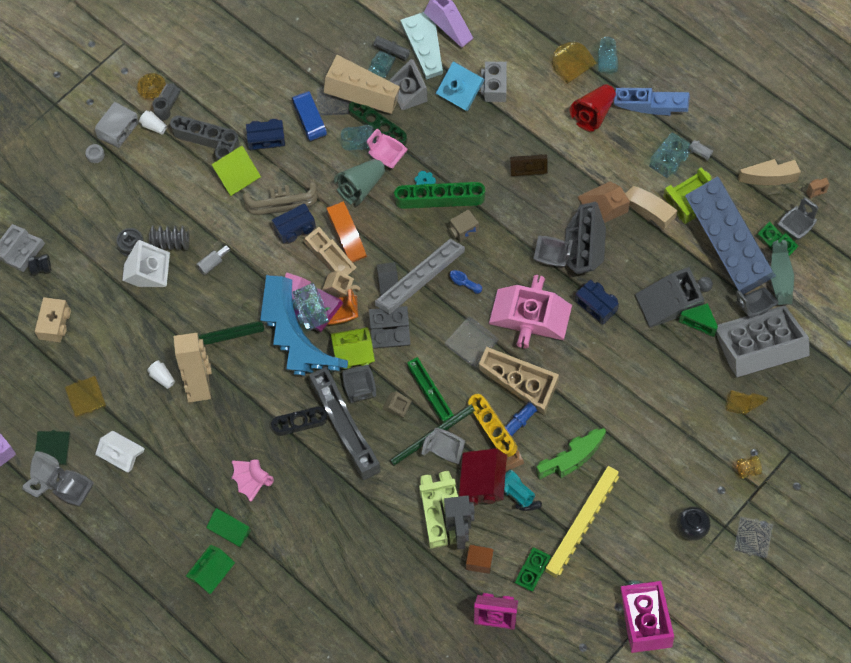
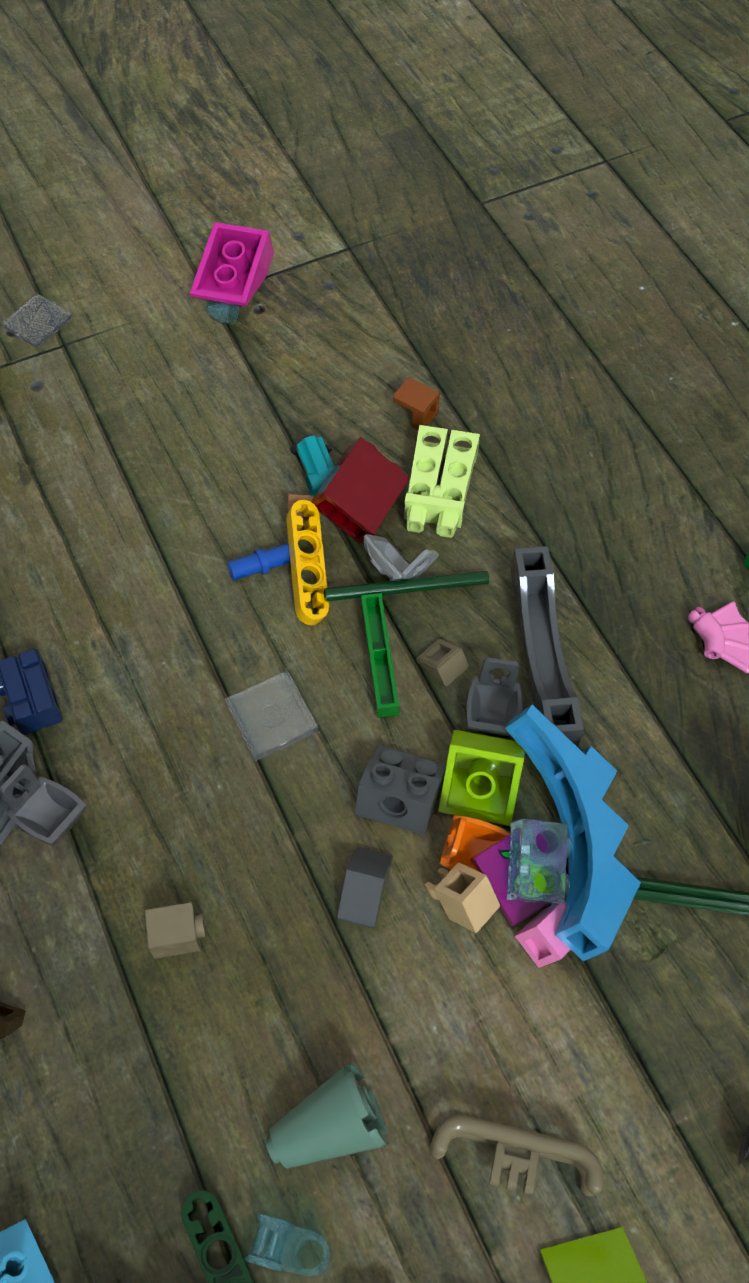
camera: 160 degrees left, 5 degrees down
light grey piece [196,246,230,275] -> none
dark blue brick [271,203,316,244] -> none
black beam [271,406,327,436] -> none
tan slope [303,227,357,275] -> none
orange slope [327,201,367,263] -> none
bright pink piece [367,129,408,169] -> none
light grey tile [375,239,465,314] -> none
green beam [394,182,485,209] -> none
teal plant [414,171,436,185] -> none
dark grey brick [444,496,475,550] -> none
blue piece [449,270,482,294] -> none
dark pink slope [474,593,518,630] -> none
tan wedge [479,347,559,415] -> none
bright pink slope [489,275,572,348] -> none
green slope [515,547,552,592] -> none
bright green slope [536,428,606,480] -> none
light yellow piece [545,466,619,578] -> none
black piece [676,507,711,541] -> none

